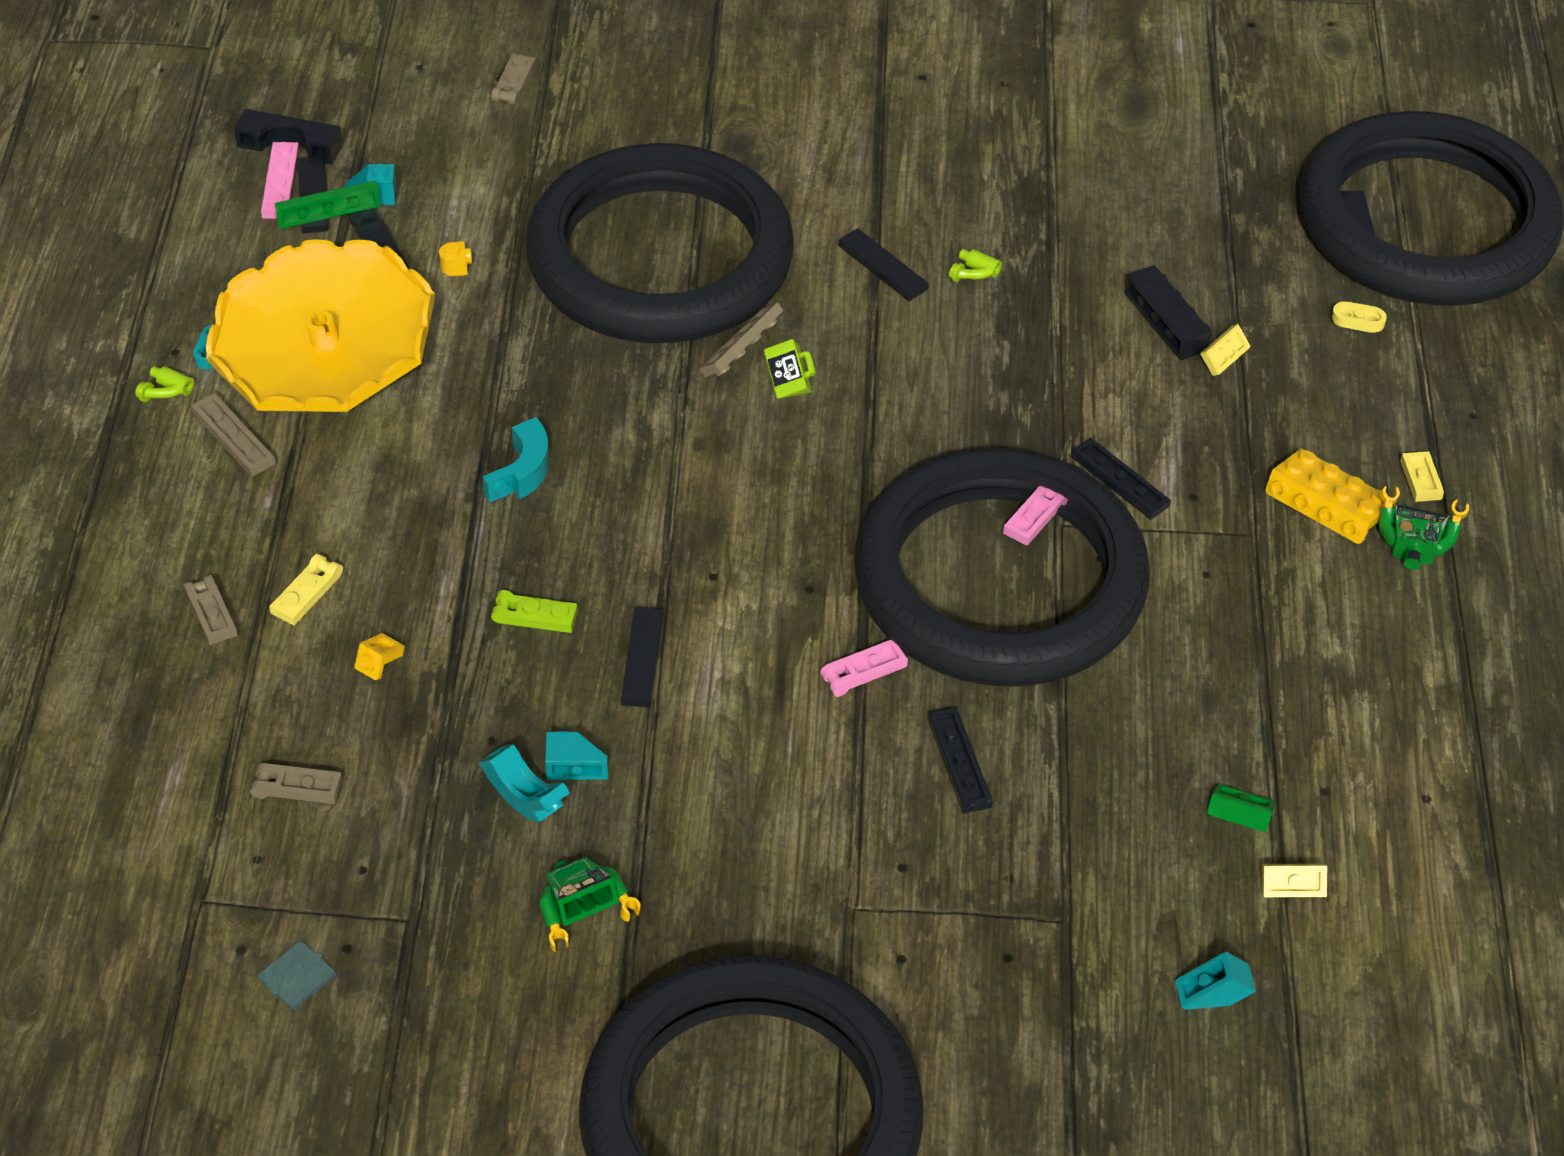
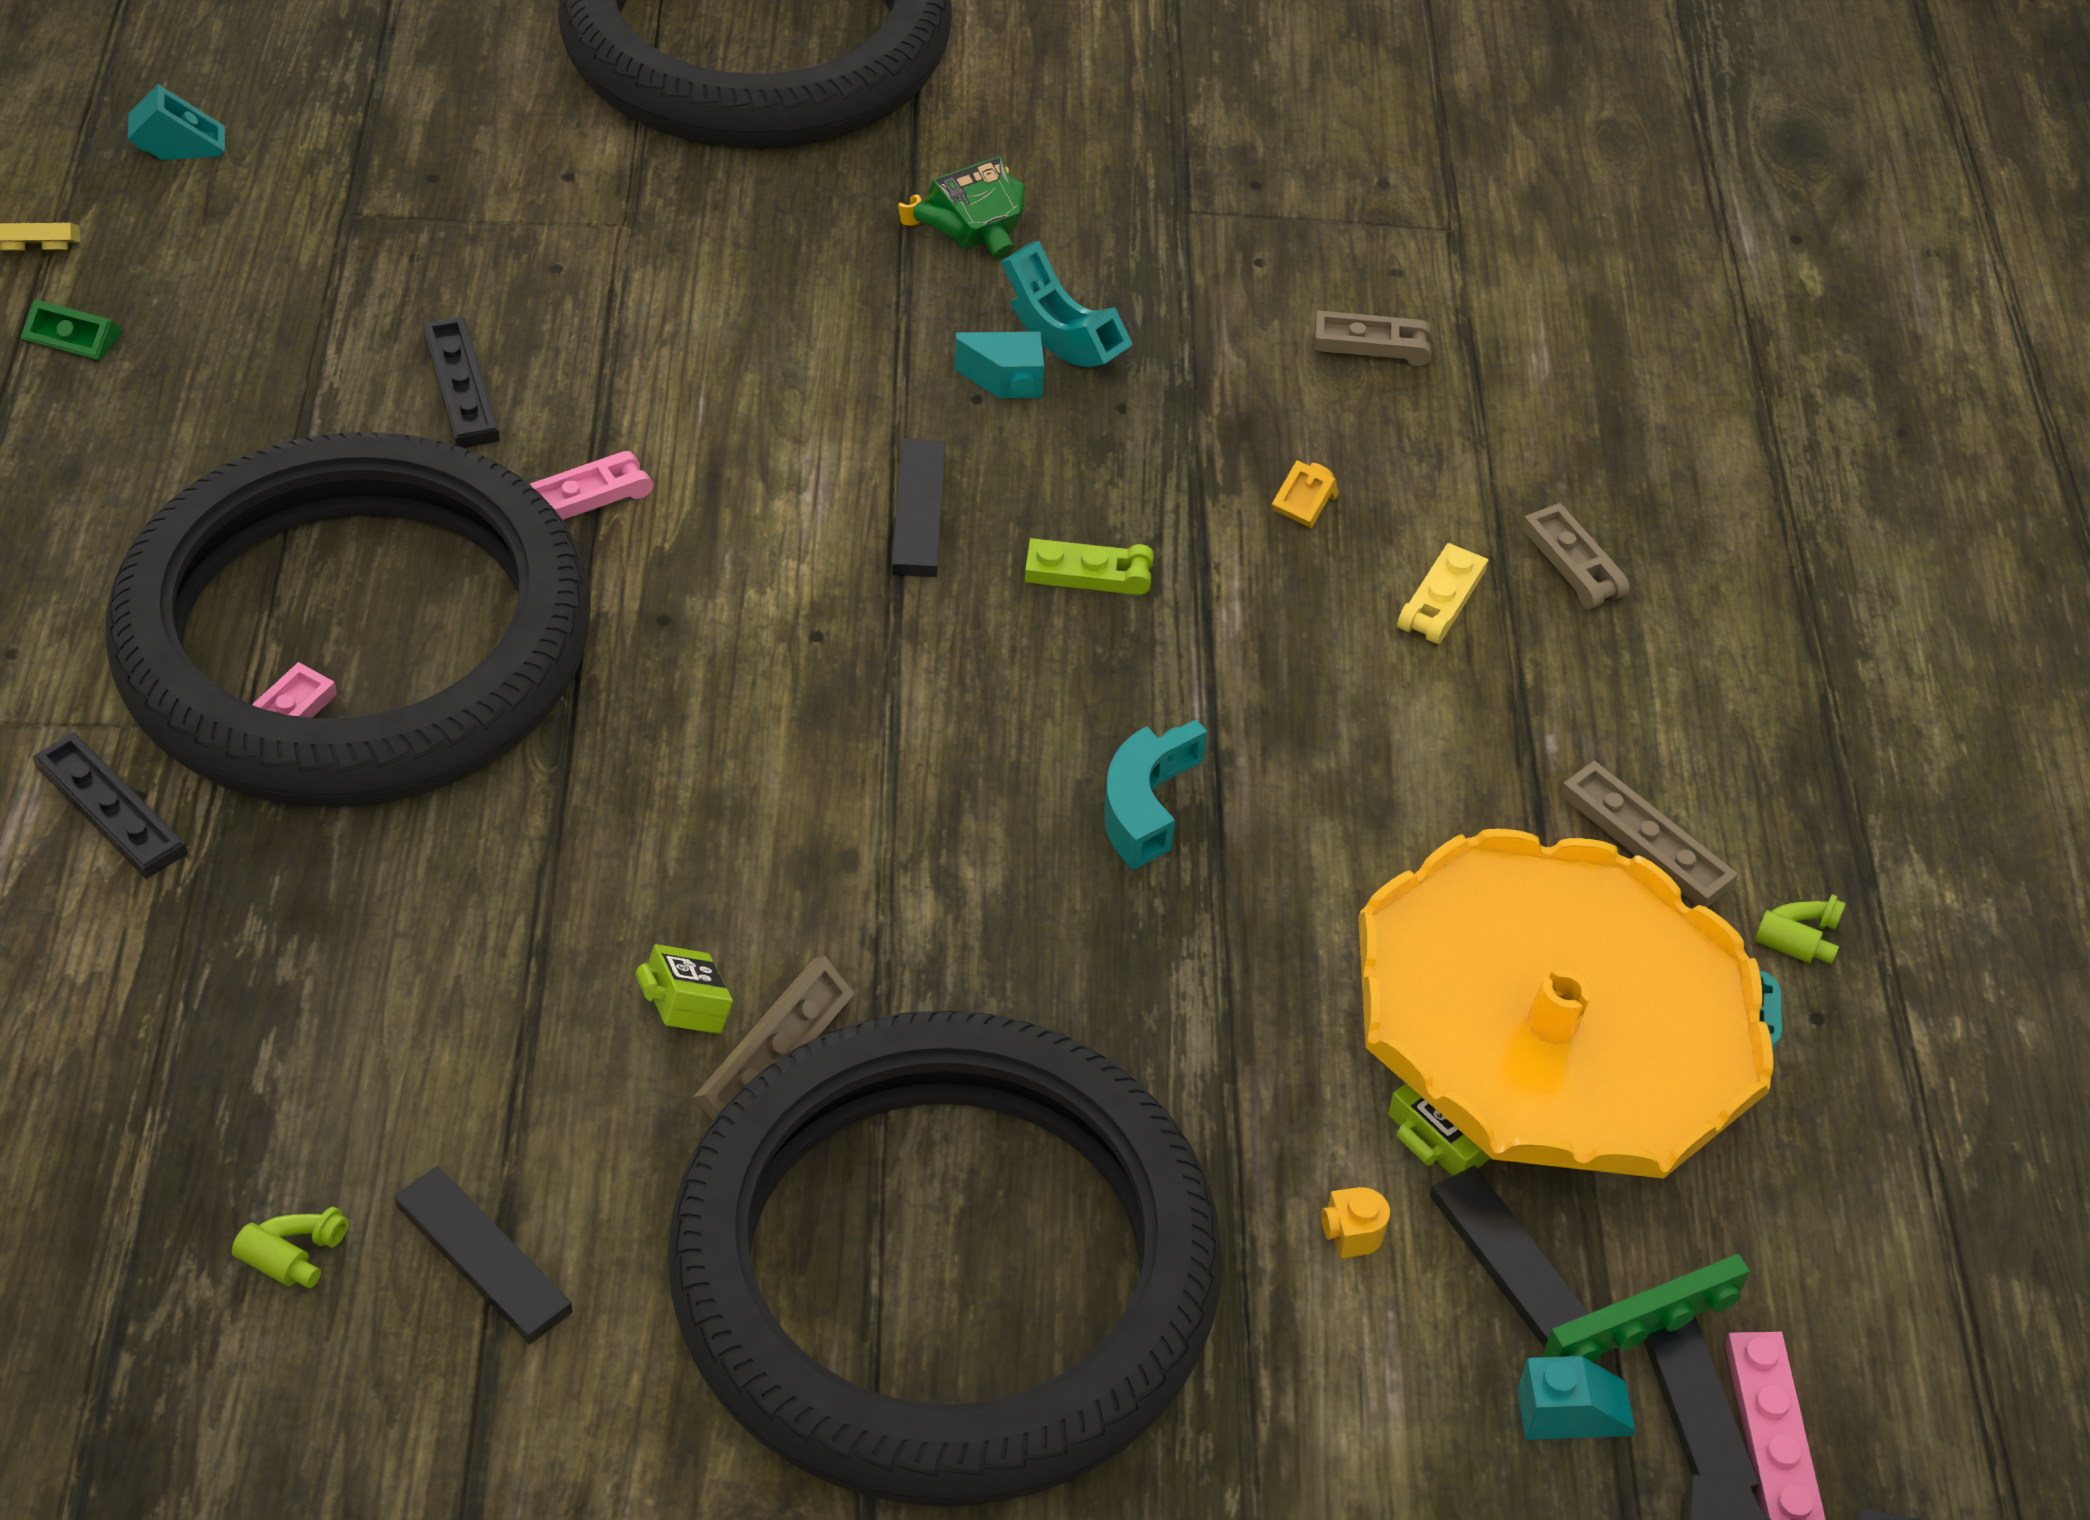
camera: 175 degrees right, 0 degrees up
clear light blue piece [257,941,336,1011] -> none

